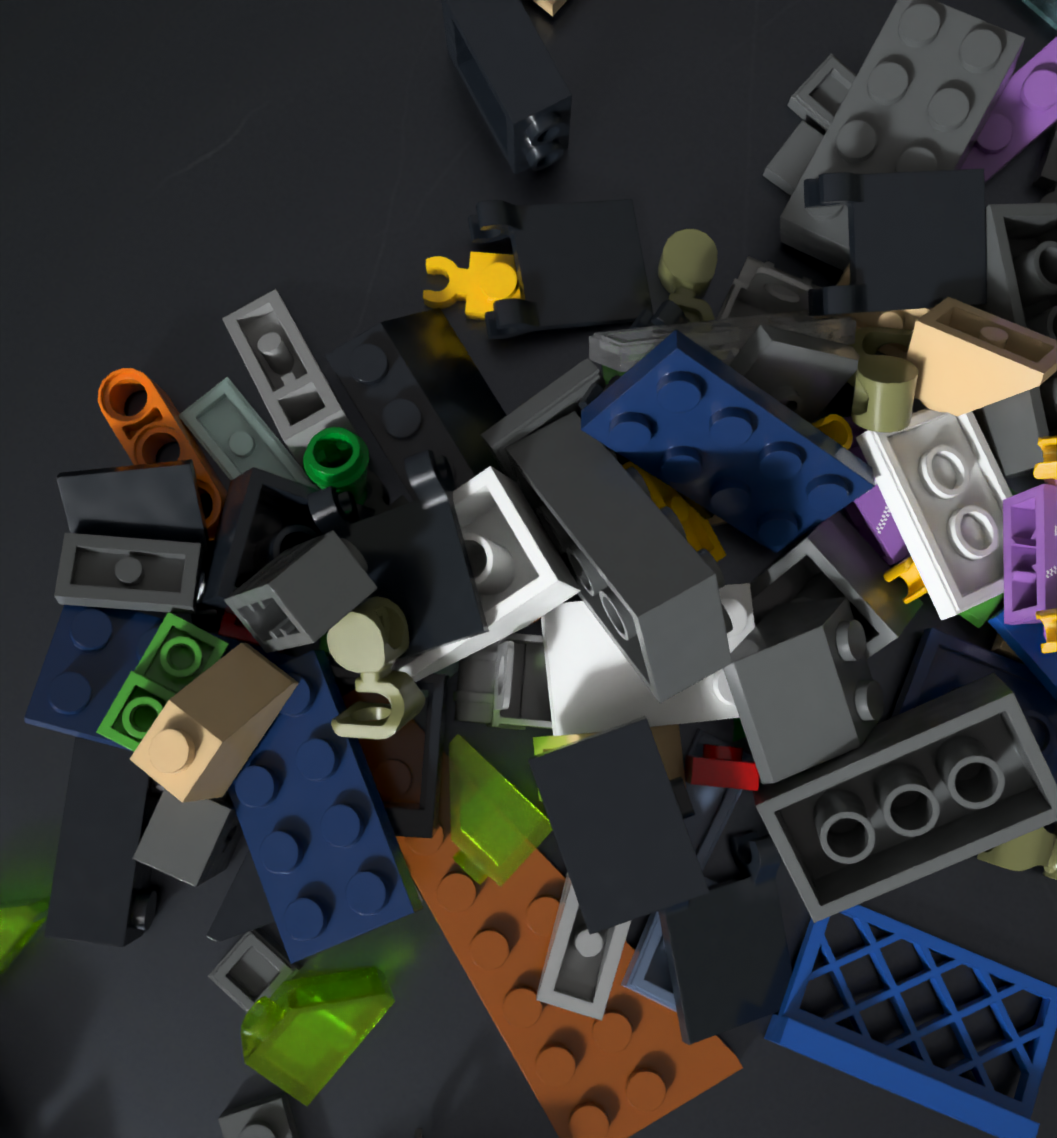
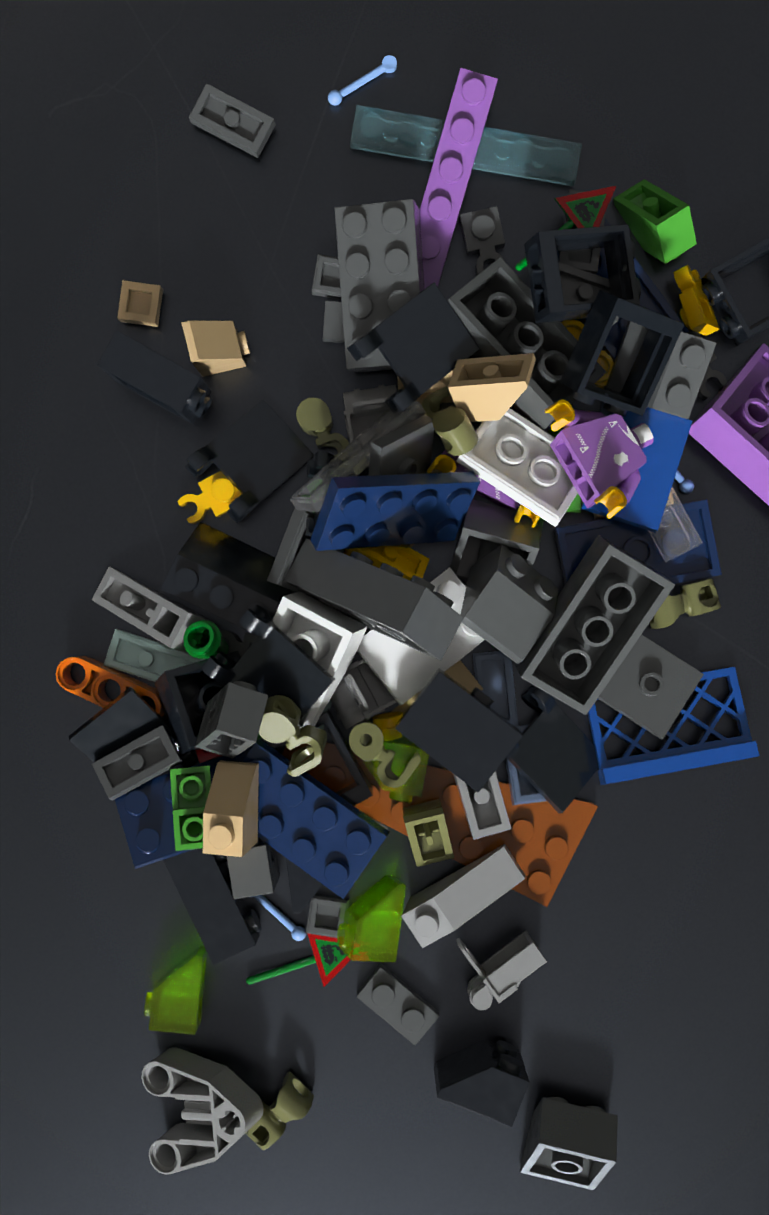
camera: 35 degrees left, 5 degrees up
red plate [684,744,759,791] -> none
none -> tan slope [181,321,250,377]
none -> piece [246,933,369,987]
none -> light blue hinge [249,895,306,941]
none -> olive leg [349,722,421,788]
none -> yellow plate [372,712,403,741]
none -> light grey slope [401,844,526,948]
none -> olive slope [402,799,454,867]
none -> dark grey plate [598,634,704,739]

